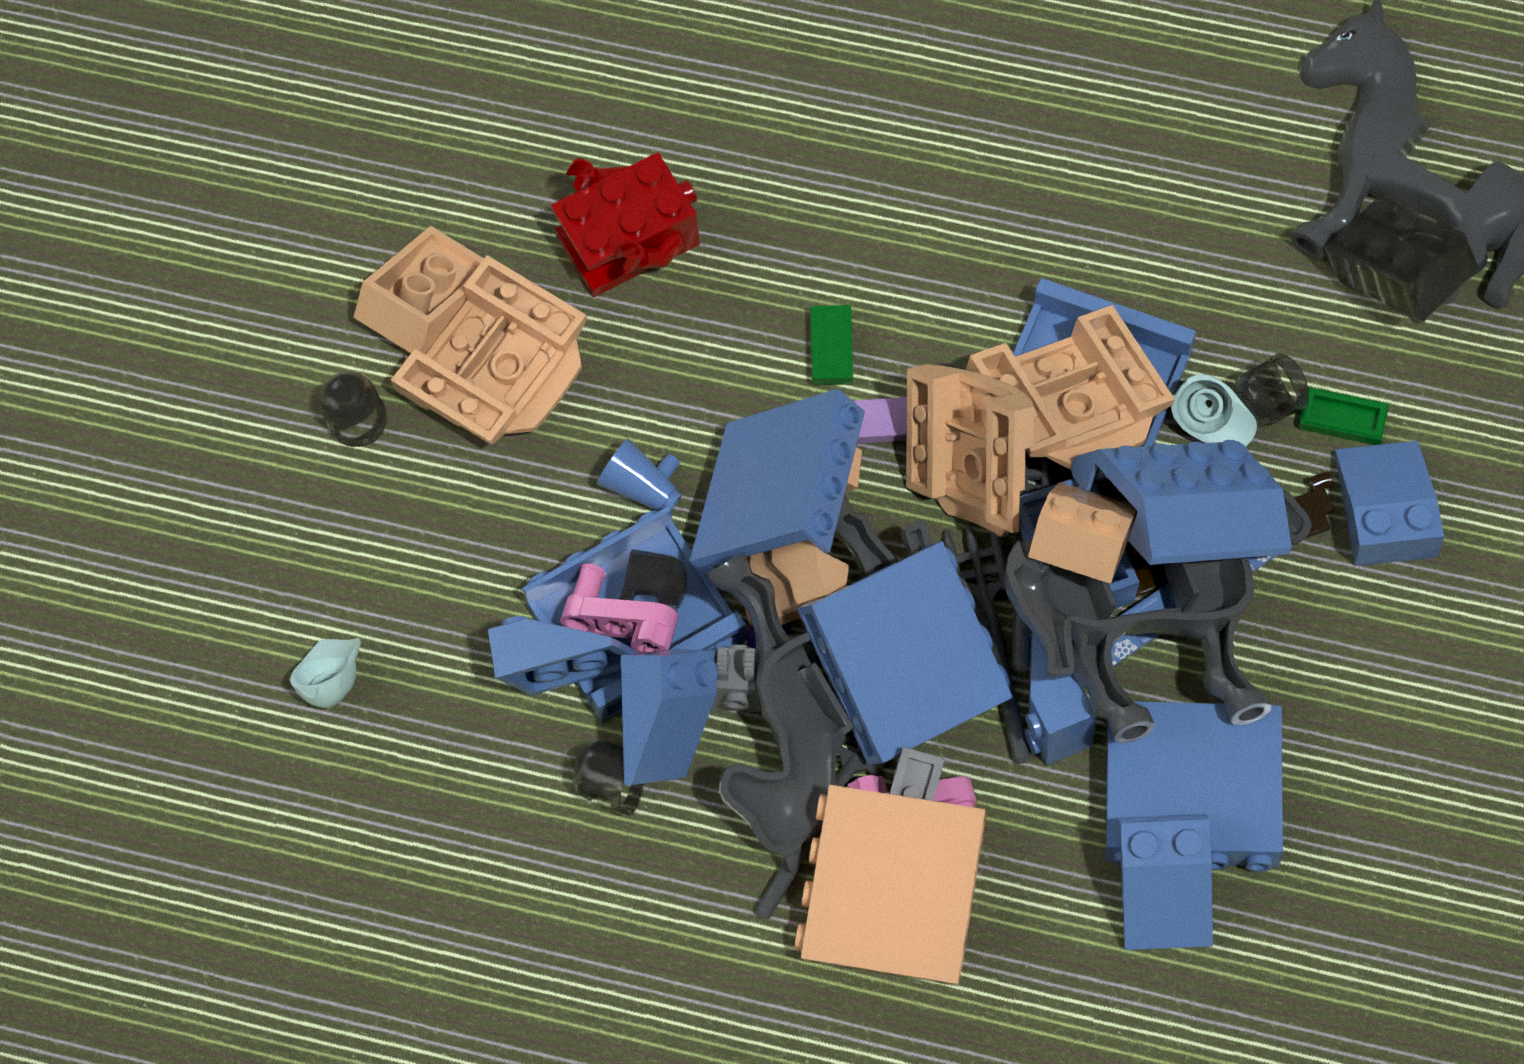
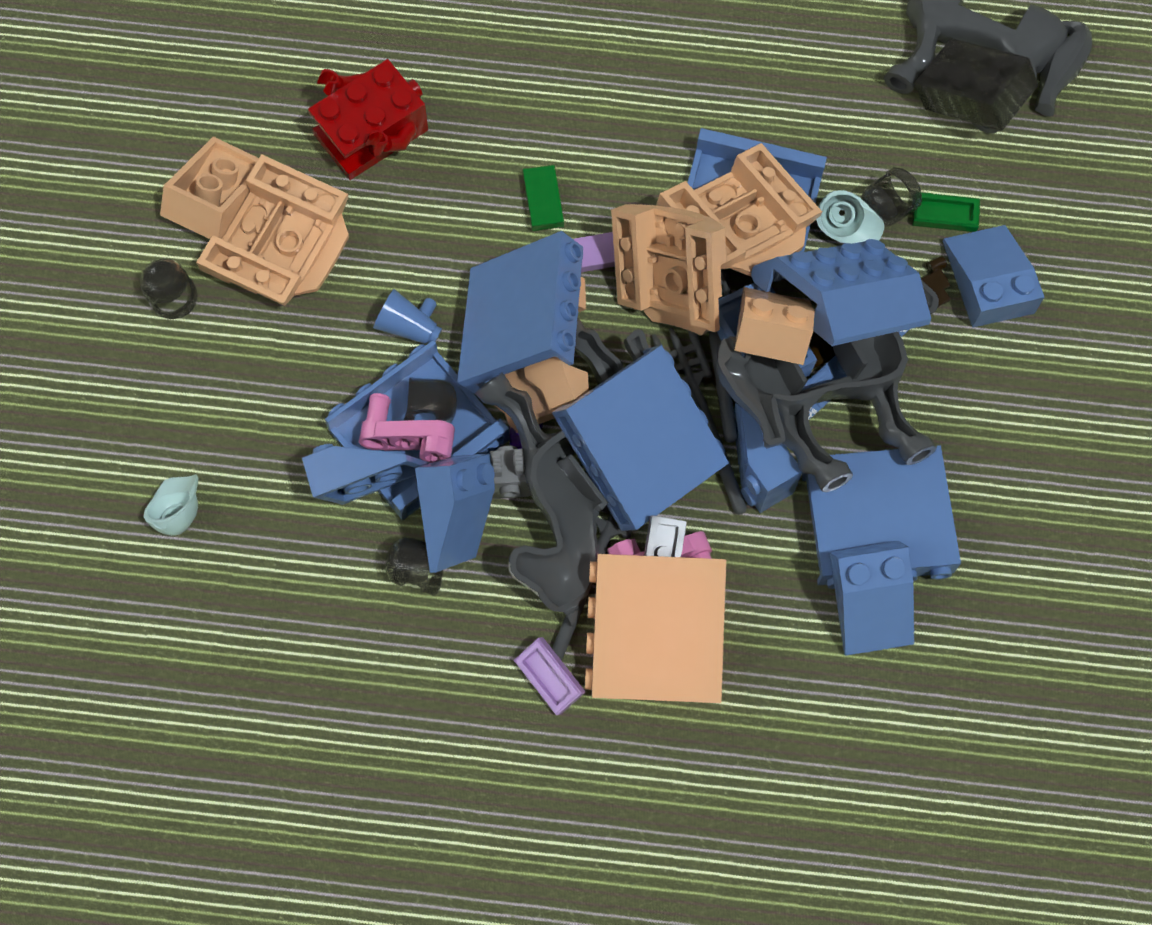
camera: 15 degrees left, 5 degrees up
none -> lavender tile [514,637,586,716]

